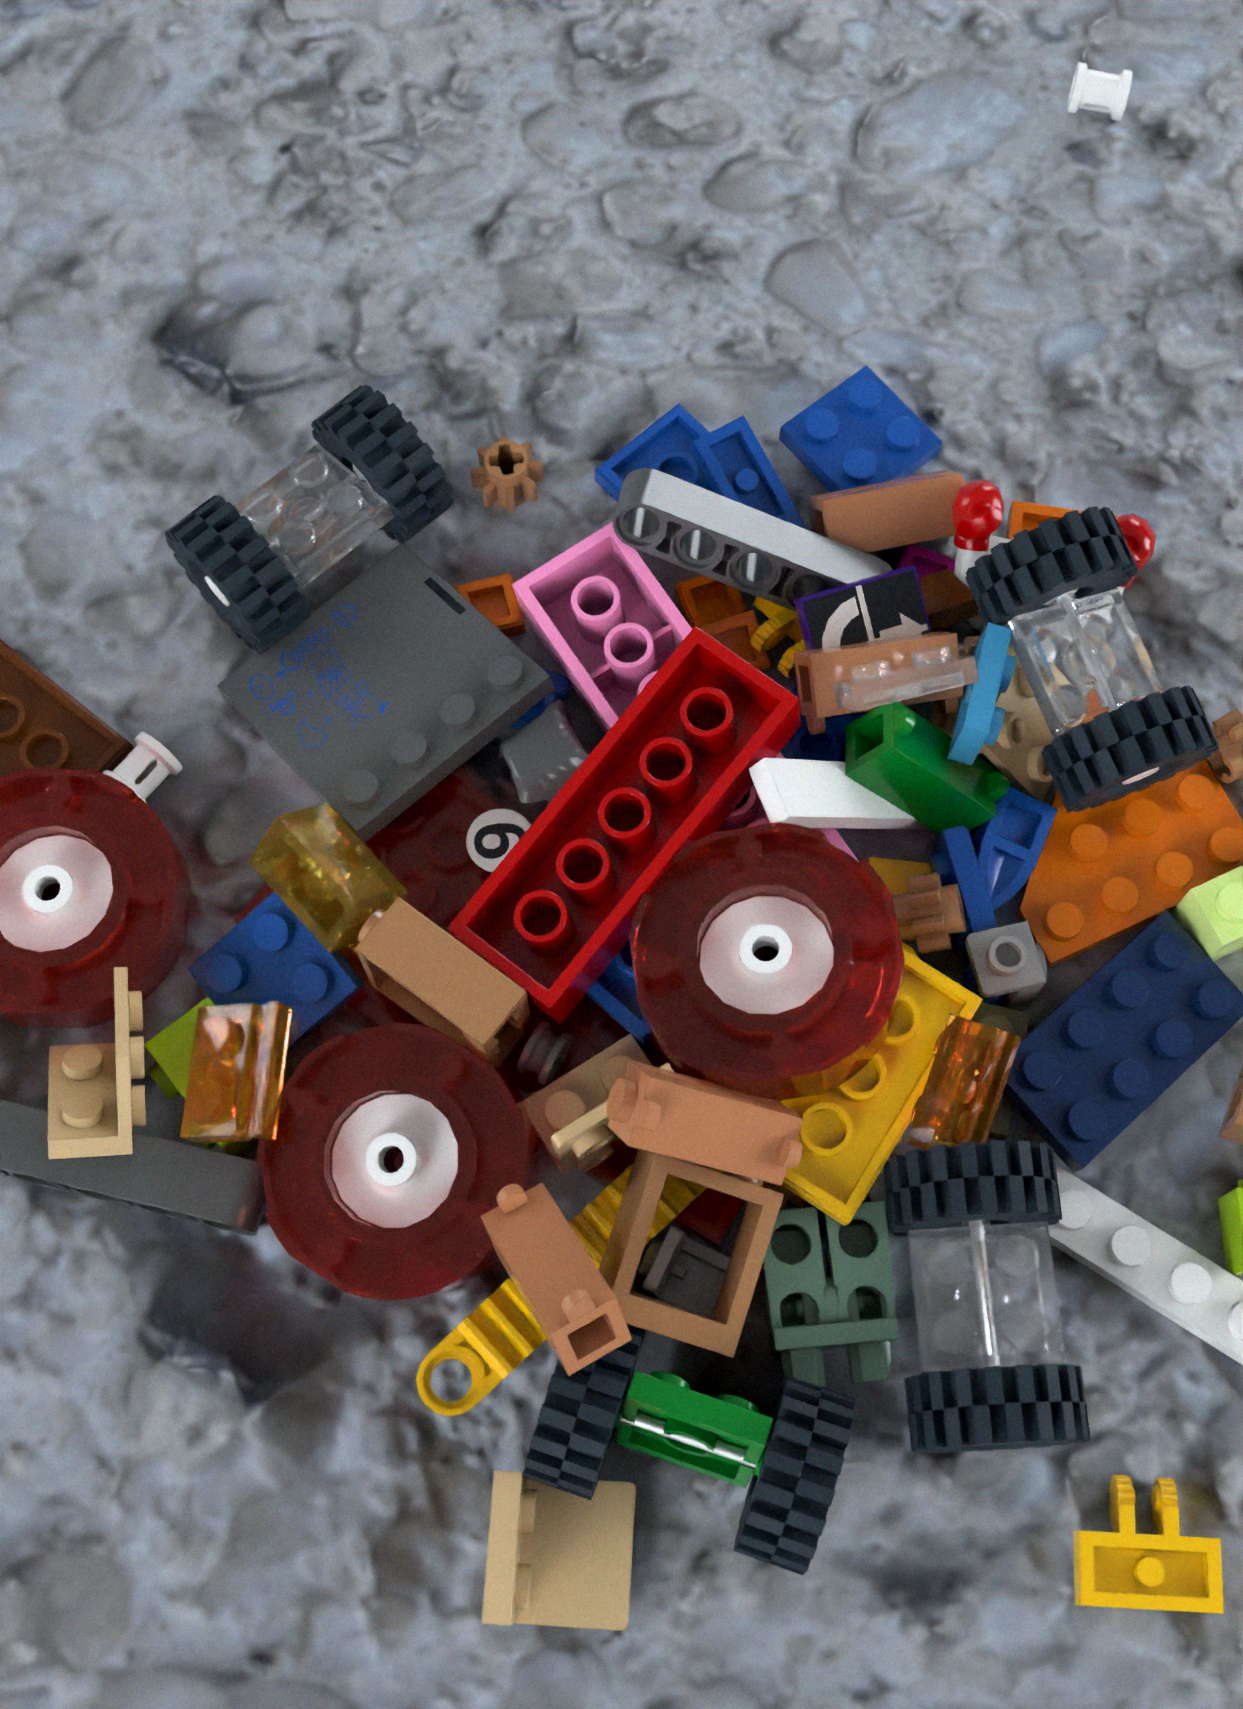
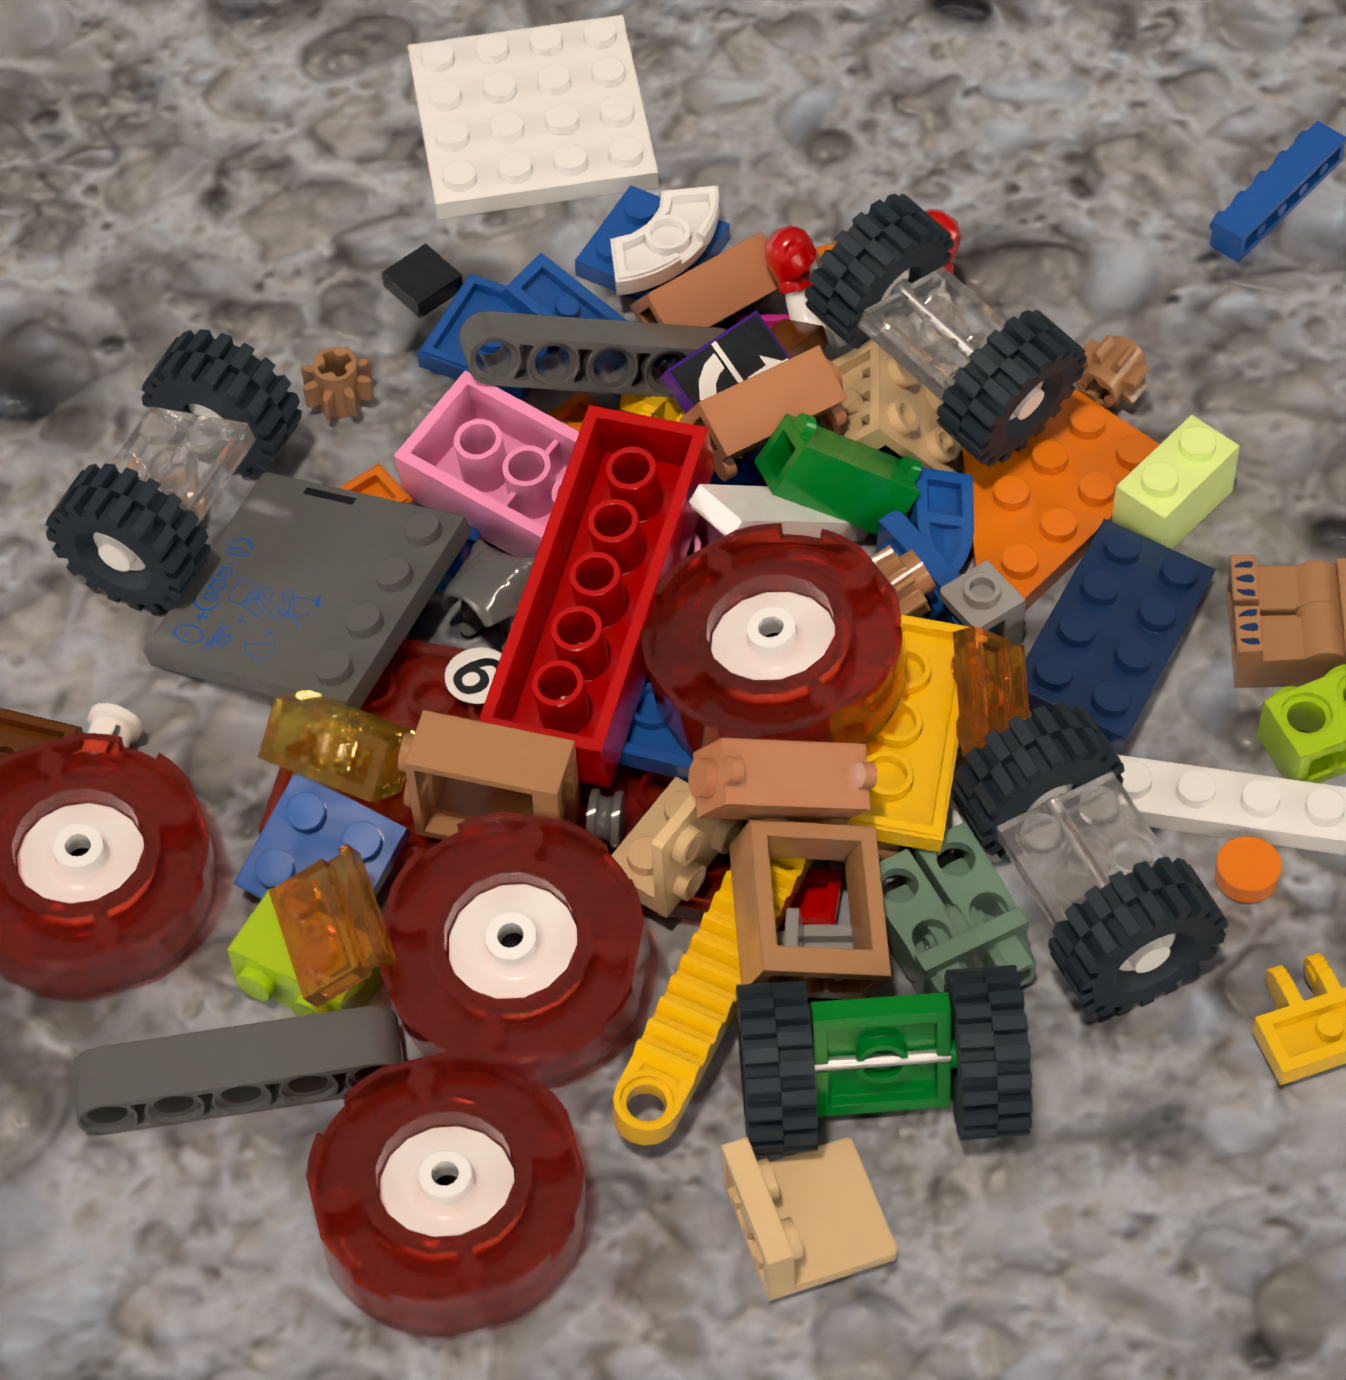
camera: 20 degrees left, 15 degrees down
tan bracket [47,967,146,1159] -> none
nougat brick [480,1182,632,1376] -> none
clear plate [832,645,979,712] -> none
dark azure plate [947,622,1016,766] -> none
none -> clear red piece [306,1051,588,1337]
none -> black tile [382,243,463,317]
none -> white plate [407,15,659,220]
none -> white tile [610,185,719,296]
none -> orange tile [1214,836,1282,903]

